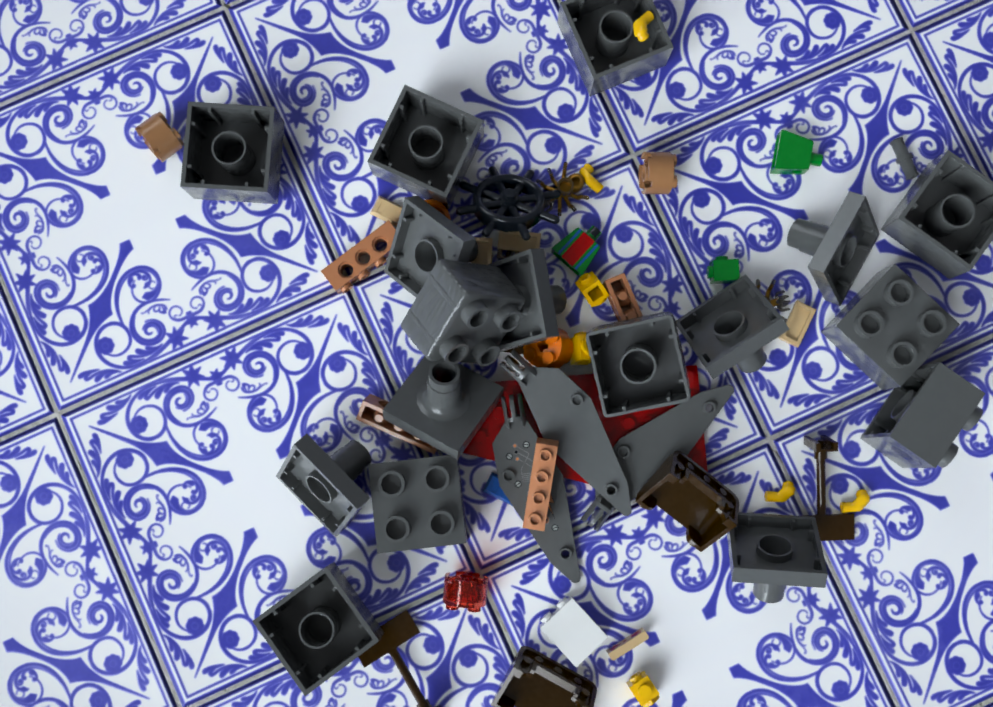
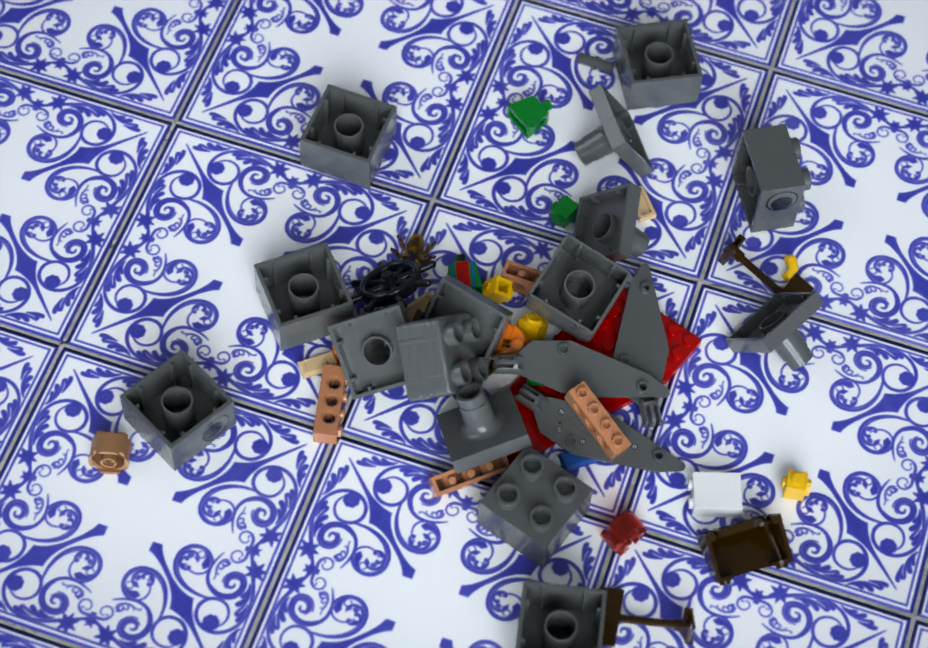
camera: 50 degrees left, 25 degrees down
dark grey piece [276,434,372,538] -> none
yellow arm [579,163,603,194] -> none
tan tile [606,628,649,661] -> none
yellow arm [633,11,654,42] -> none
dark brown windscreen [636,450,739,552] -> none
medium nougat brick [638,152,677,194] -> none
yellow arm [764,481,796,503] -> none
dark grey brick [821,264,960,390] -> none

